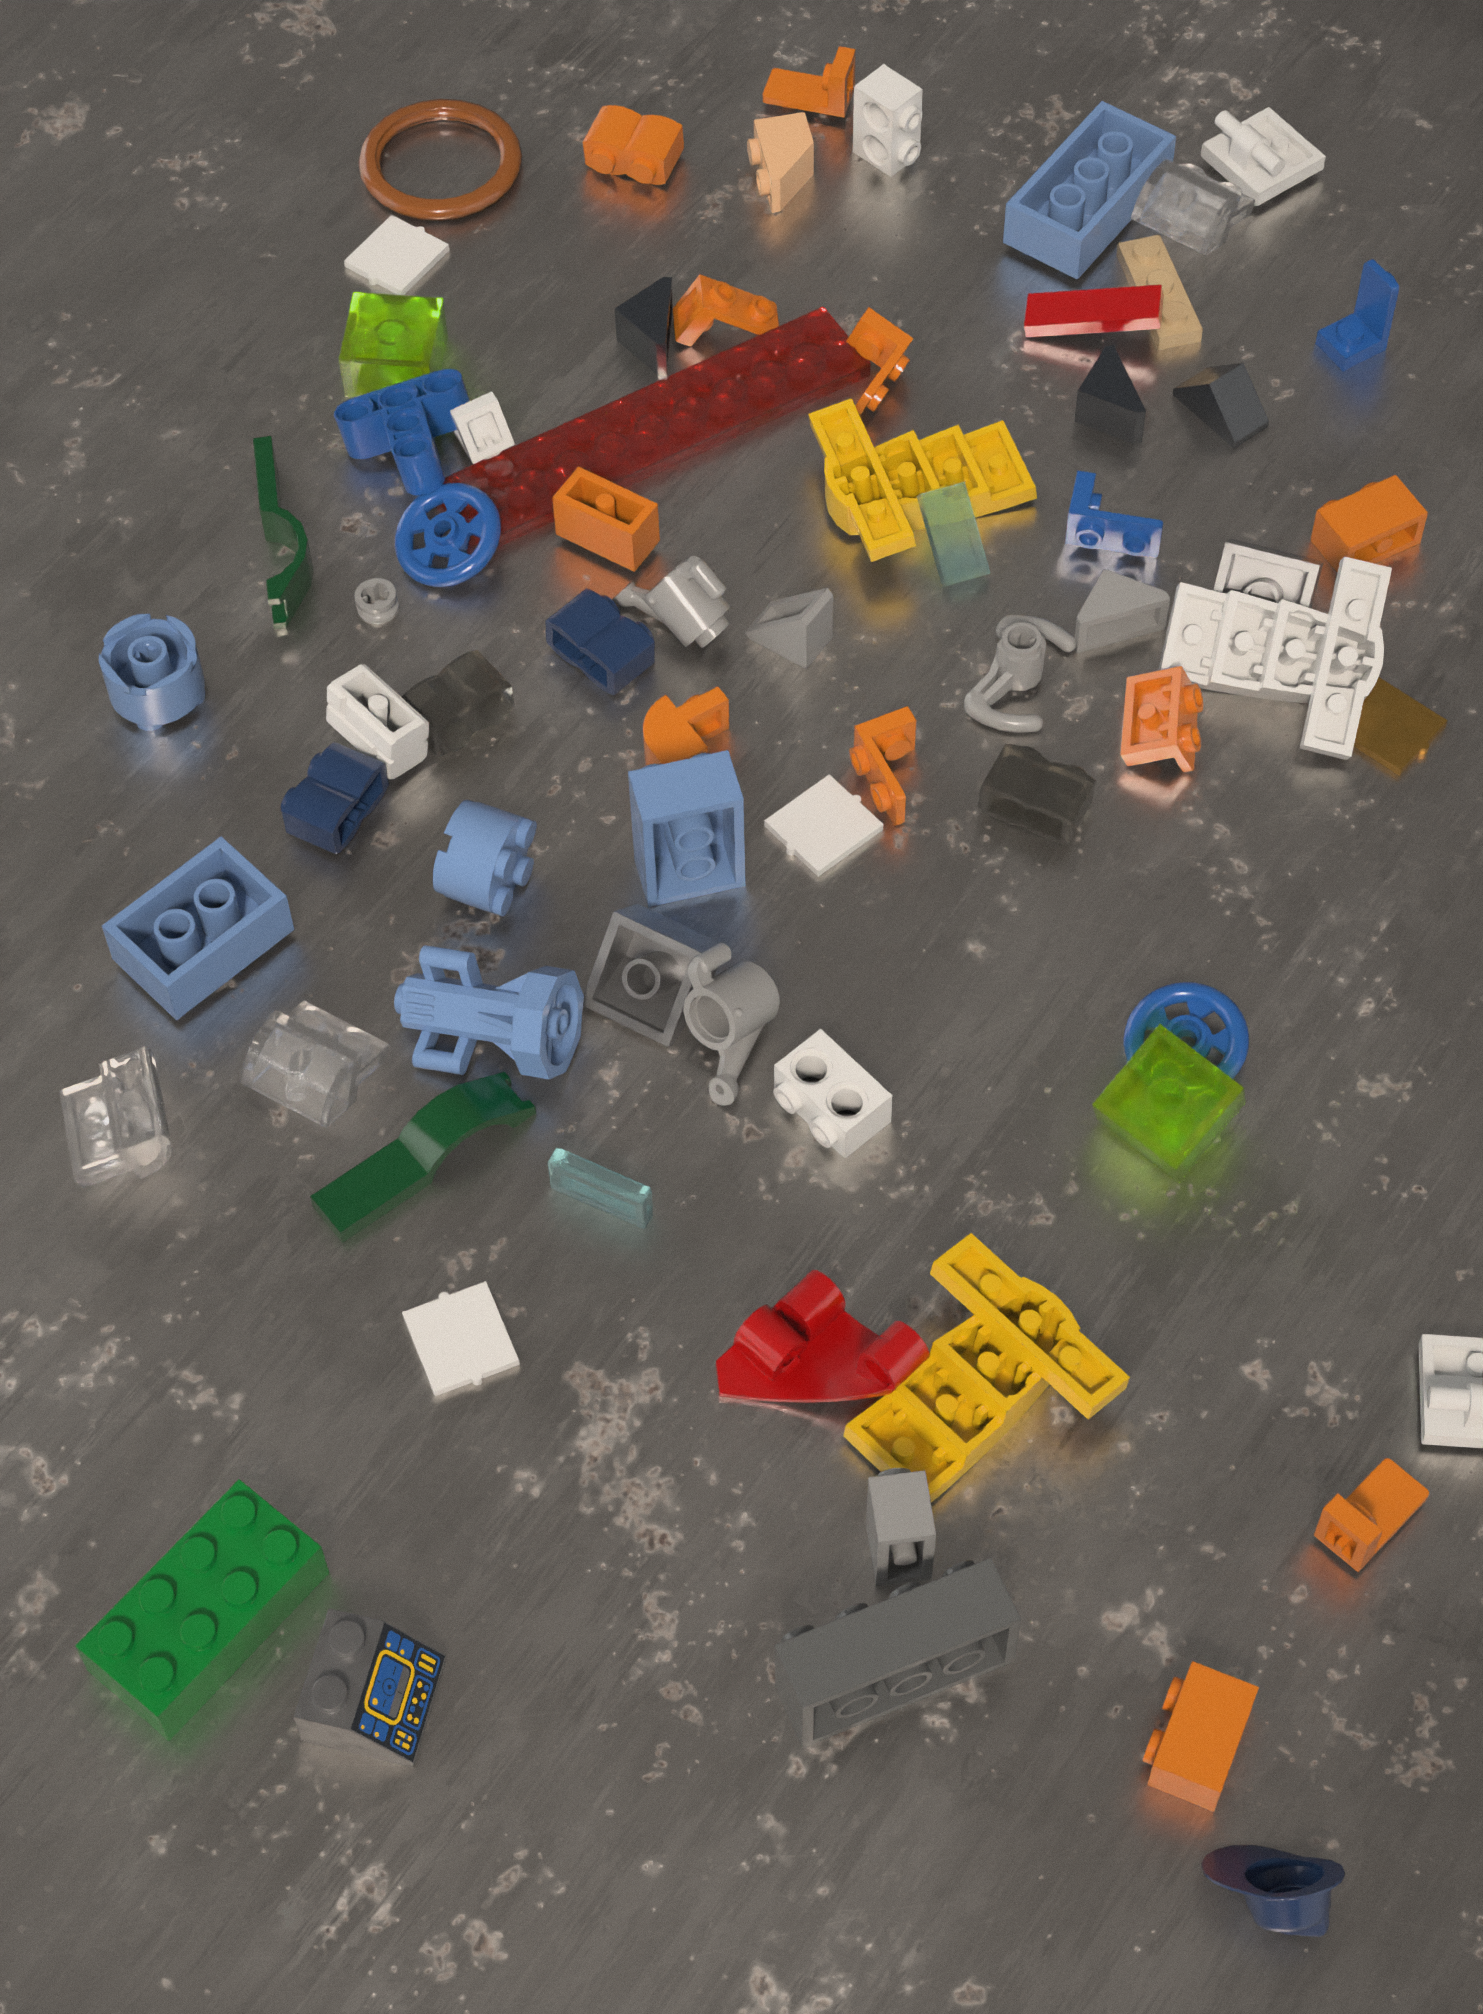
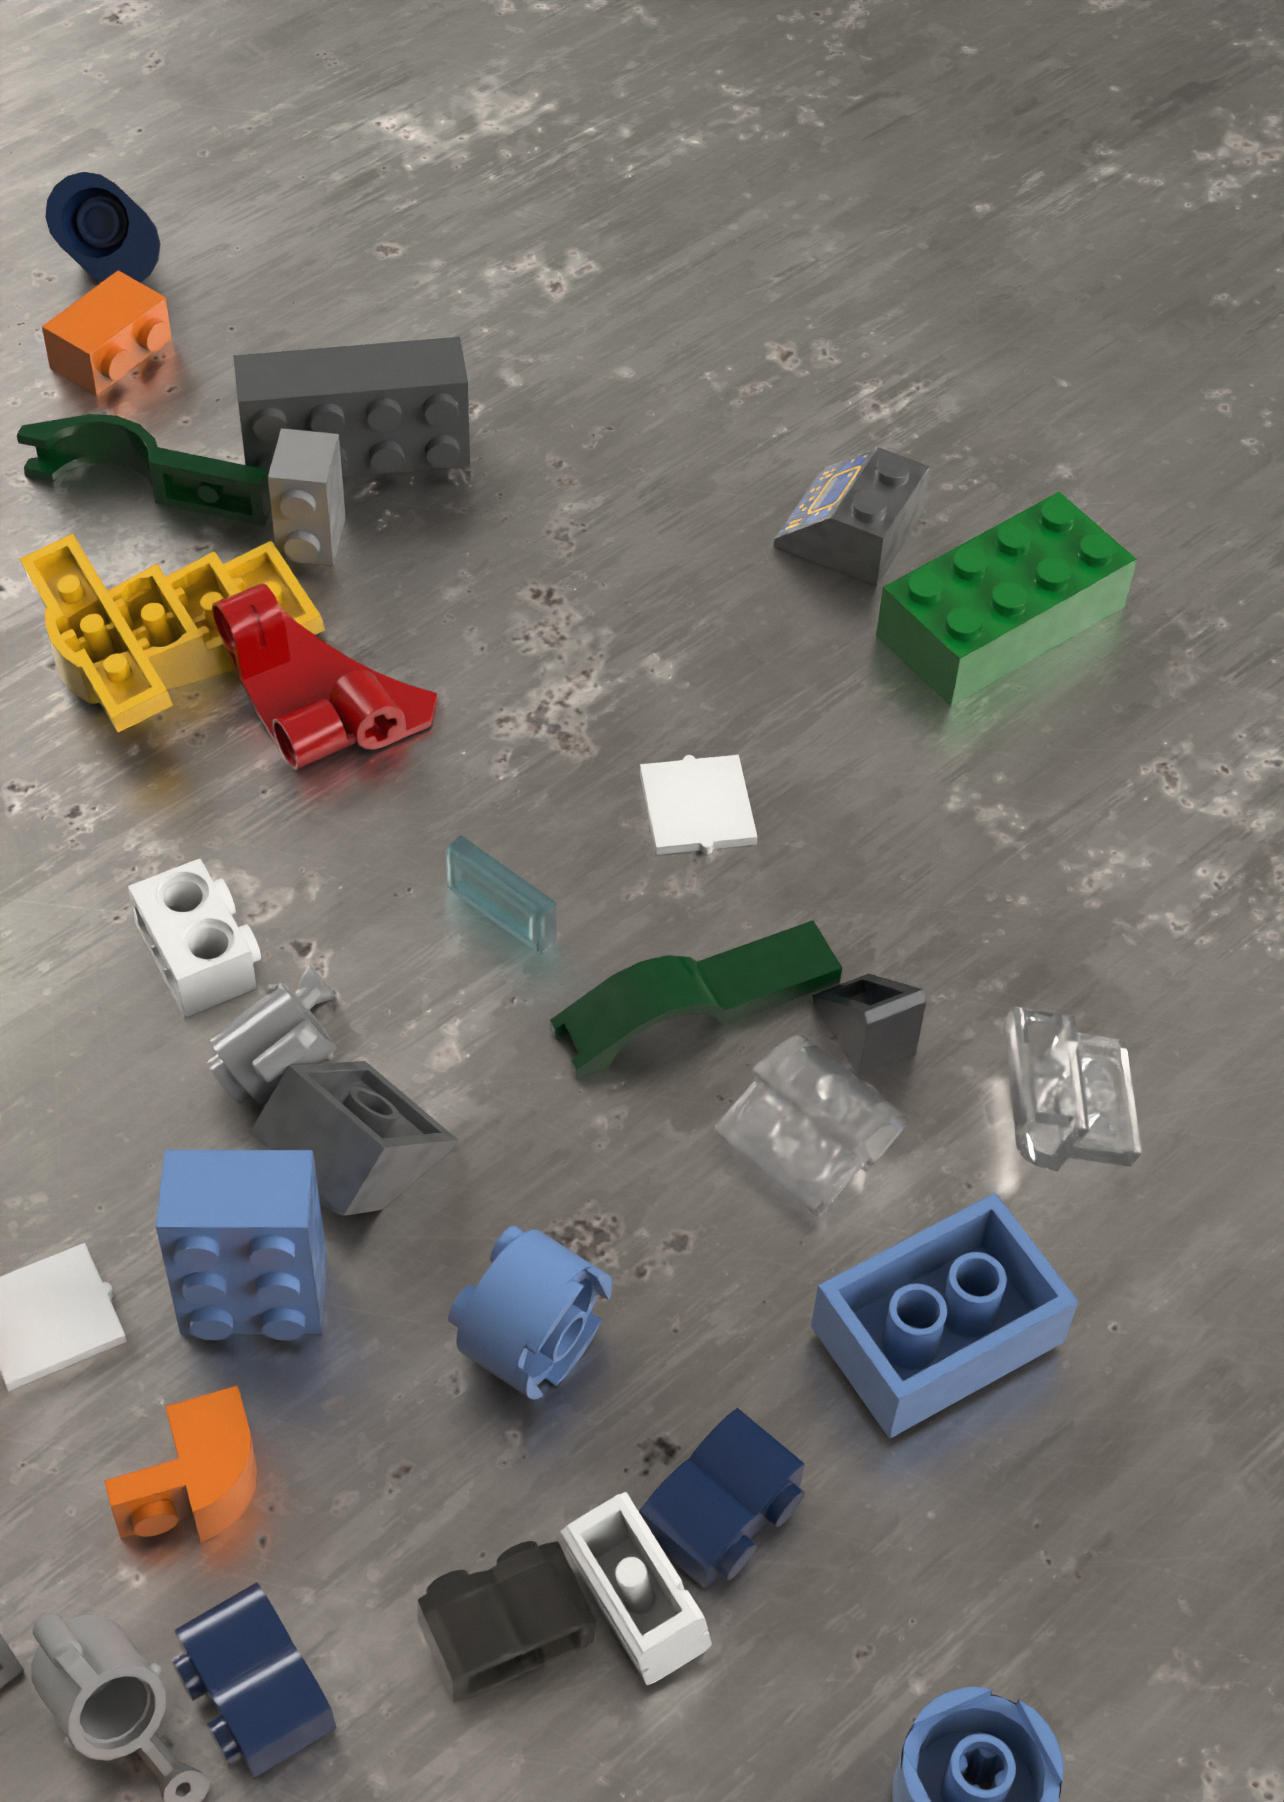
camera: 170 degrees left, 5 degrees down
medium blue piece [394,945,584,1079] -> none
none -> dark green piece [17,414,271,526]
none -> black slope [812,973,926,1077]

